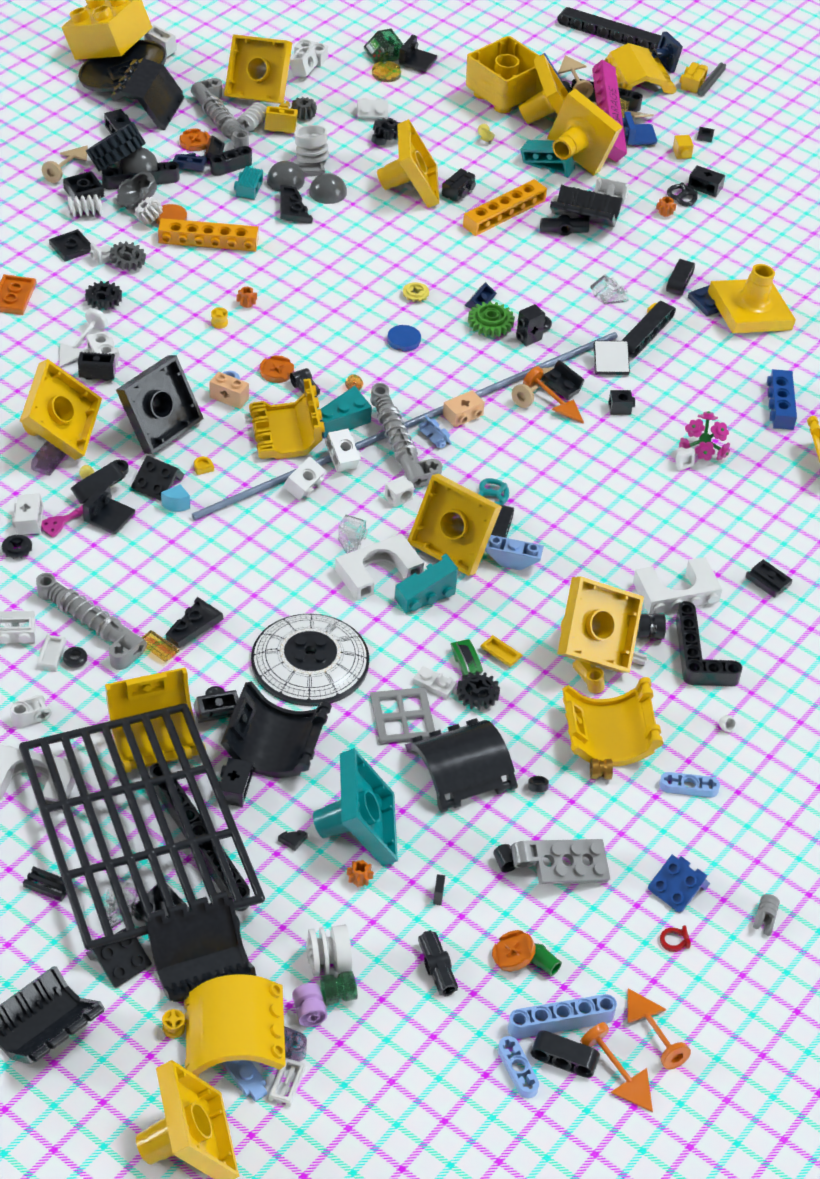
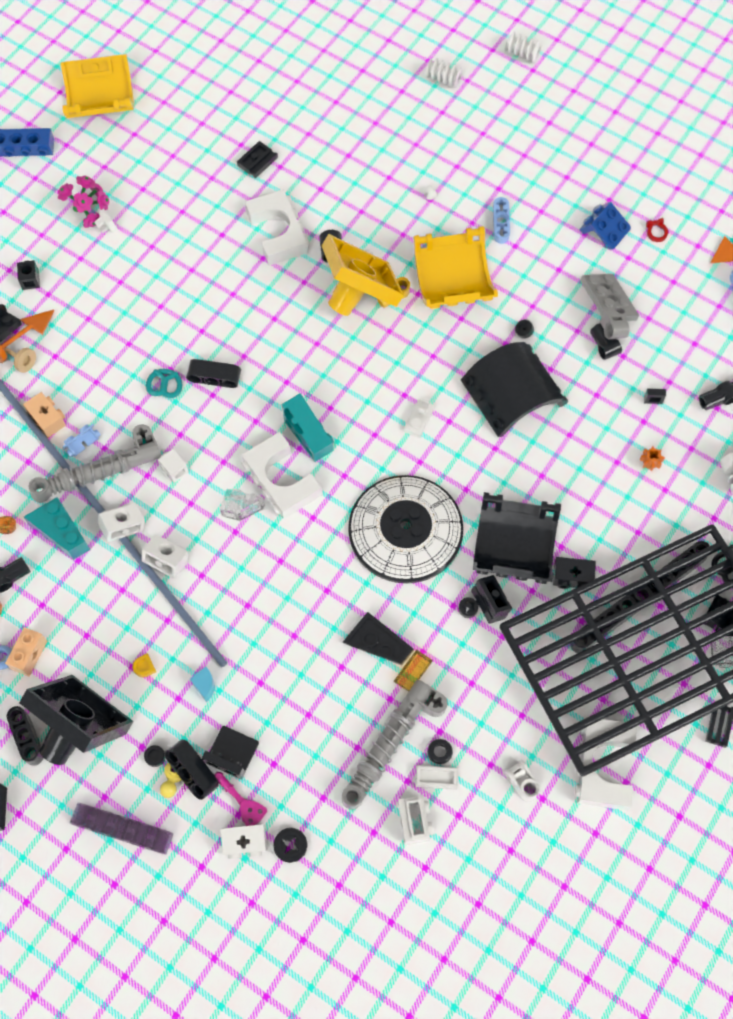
camera: 90 degrees left, 20 degrees up
yellow piece [20,359,102,460] -> none
yellow hinge [105,667,206,773] -> none
black bracket [131,455,185,501] -> none
yellow hinge [249,379,325,460] -> none
black tile [278,830,308,851] -> none
teal piece [313,748,398,866] -> none
light grey window [370,687,435,744] -> none
yellow piece [407,474,502,576] -> none
green slope [450,639,483,677] -> none
black gear [456,671,500,710] -> none
yellow tile [480,635,523,668] -> none
light blue slope [485,535,544,570] -> none
orange tile [492,930,536,972] -> none
green piece [530,943,562,976] -> none
pearl gold wheel [590,759,613,779] -> none
black beam [676,601,743,686] -> none
light grey hinge [753,894,780,936] -> none

